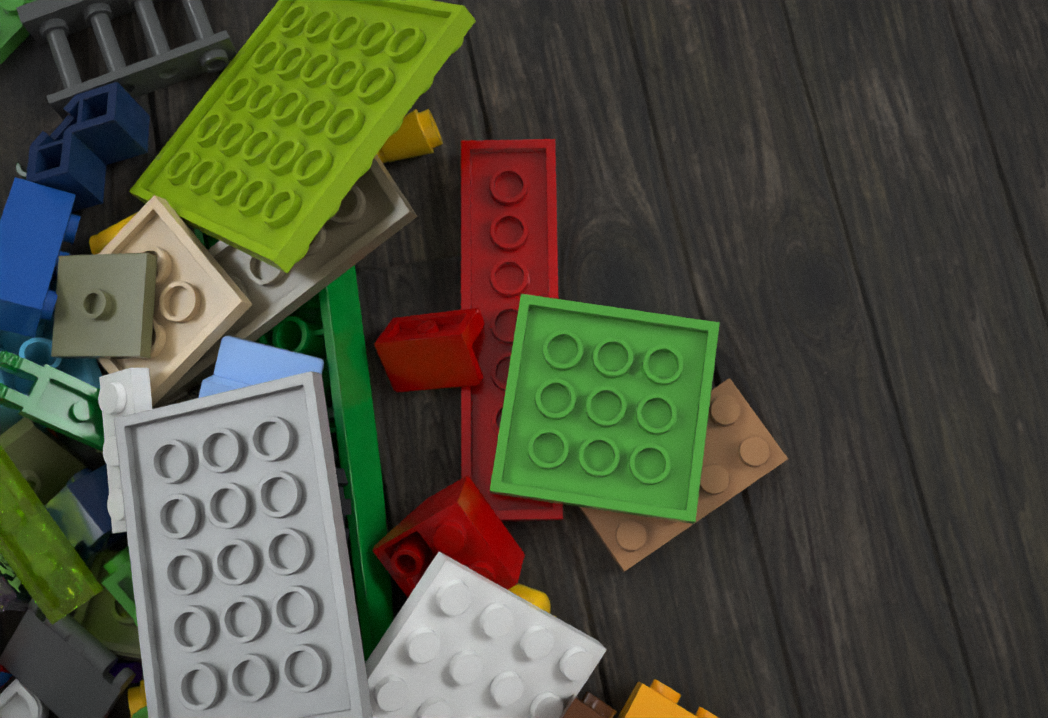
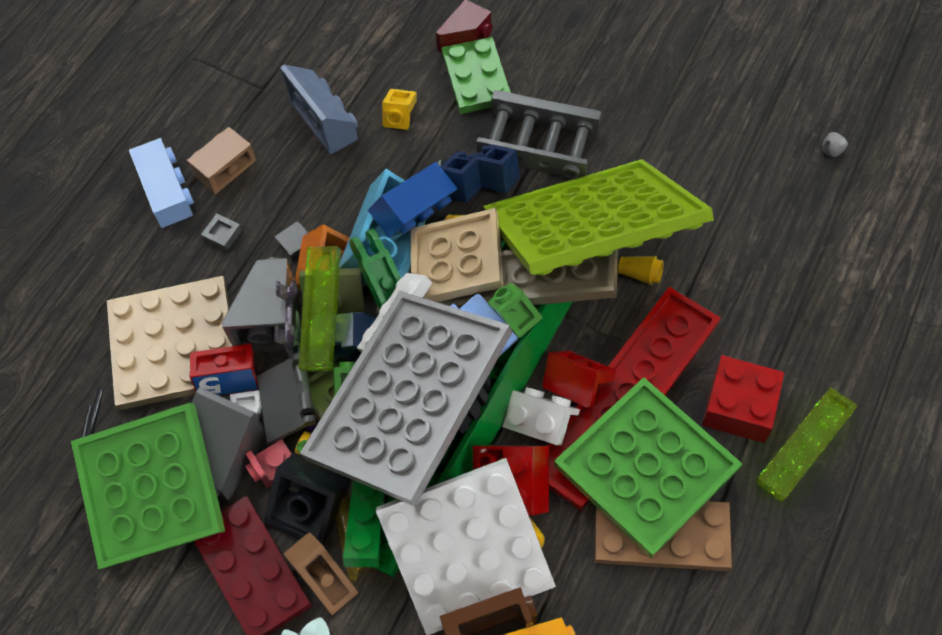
camera: 40 degrees right, 15 degrees down
olive plate [51,253,157,359] -> none
none -> bright green bracket [488,283,543,338]
none -> white bracket [503,387,580,446]
none -> red brick [702,355,785,443]
none -> clear neon green plate [755,387,858,503]

